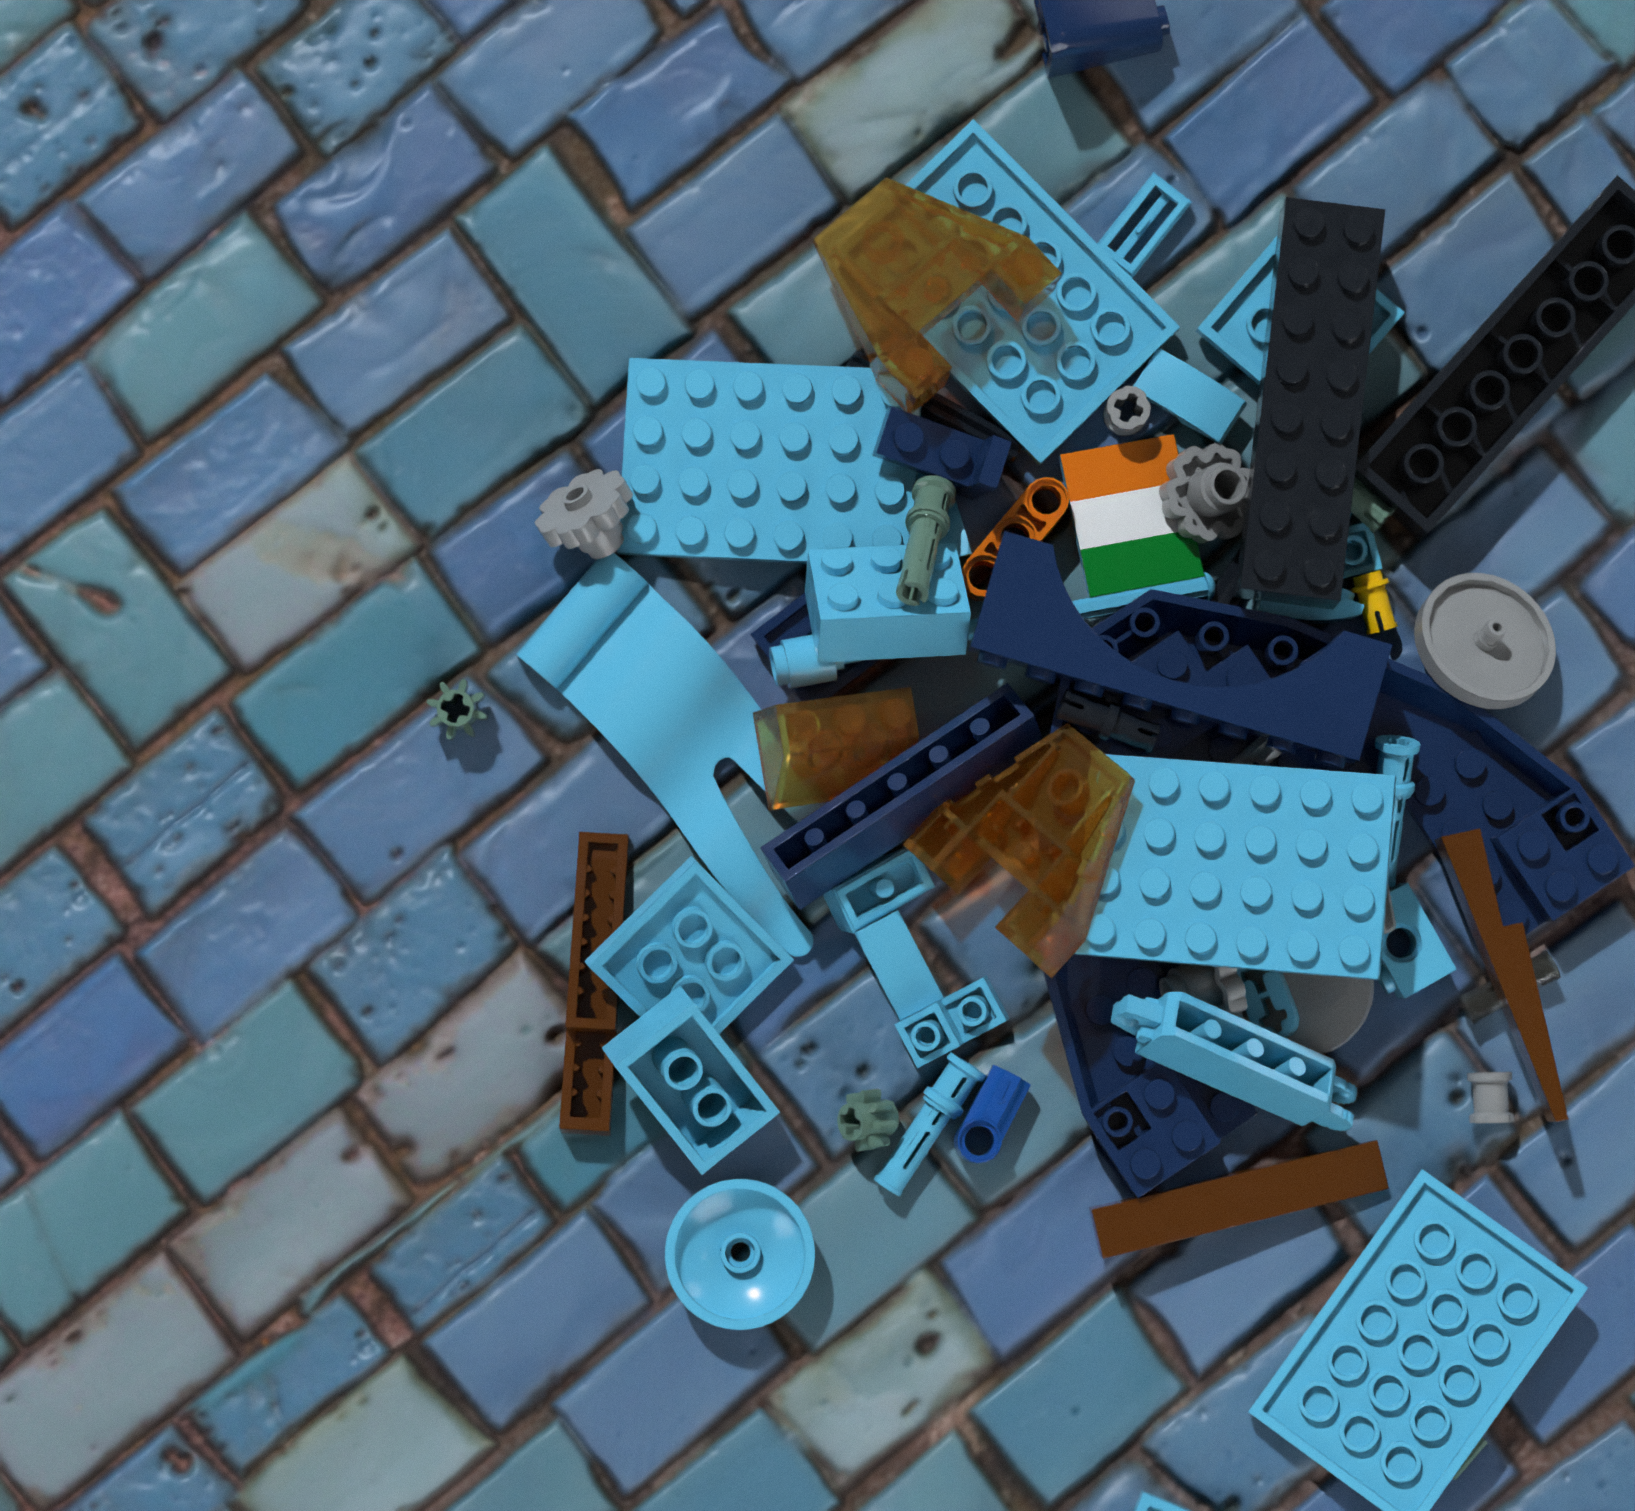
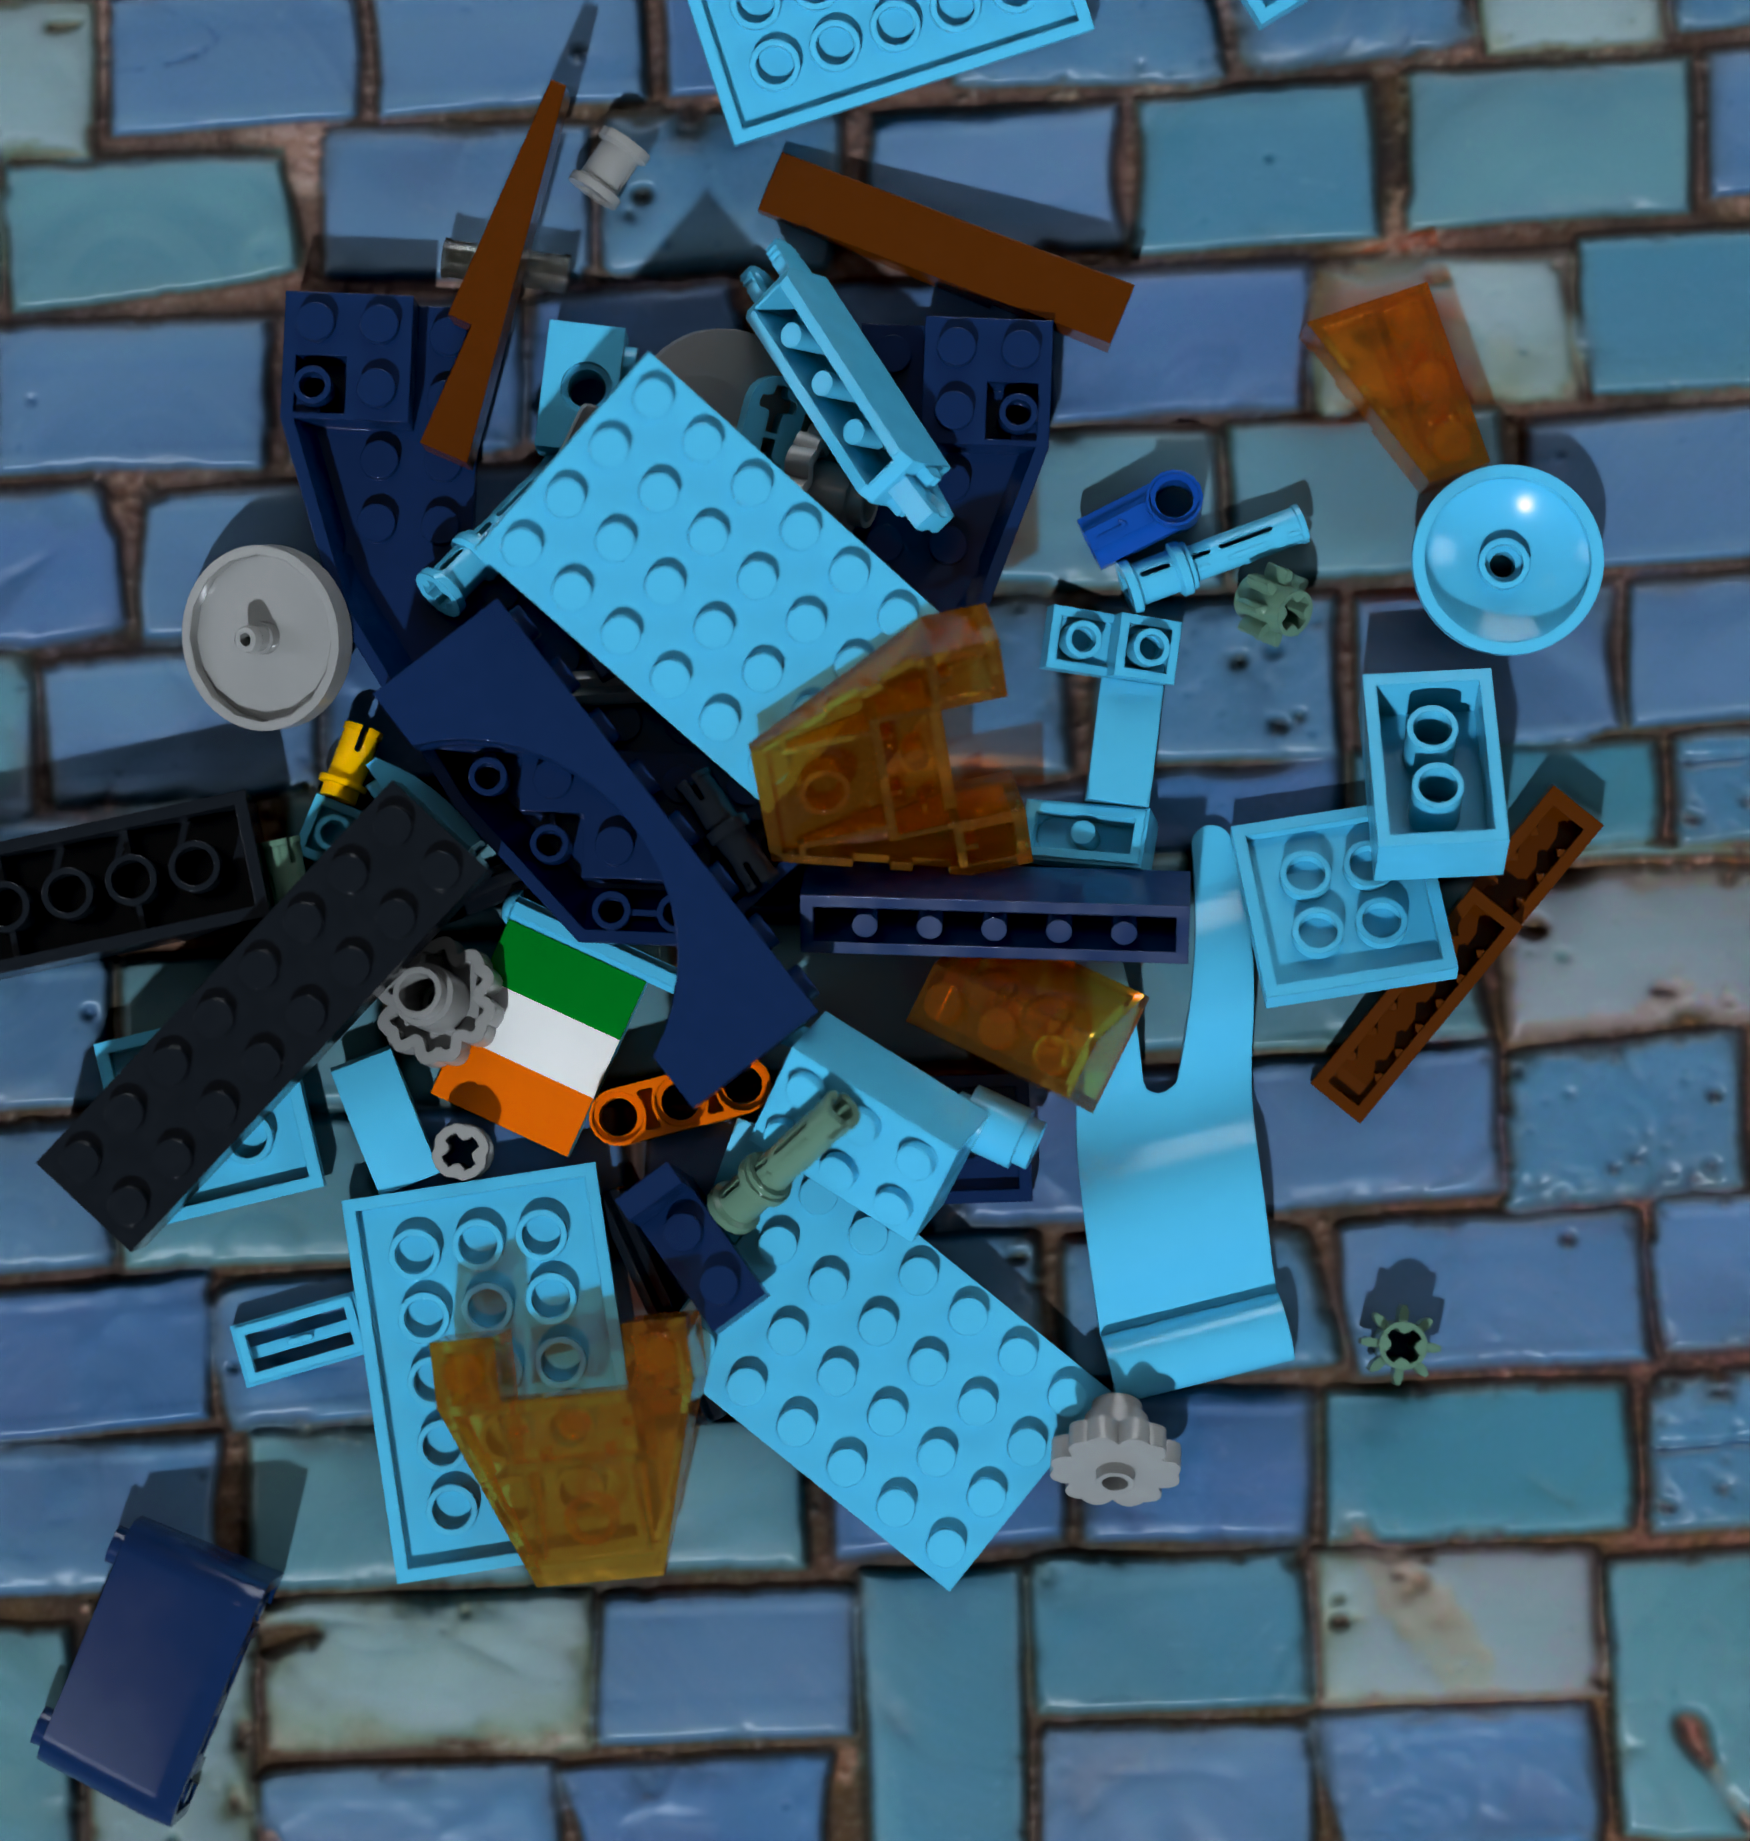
camera: 145 degrees left, 0 degrees up
none -> clear orange wedge [1299,282,1490,494]

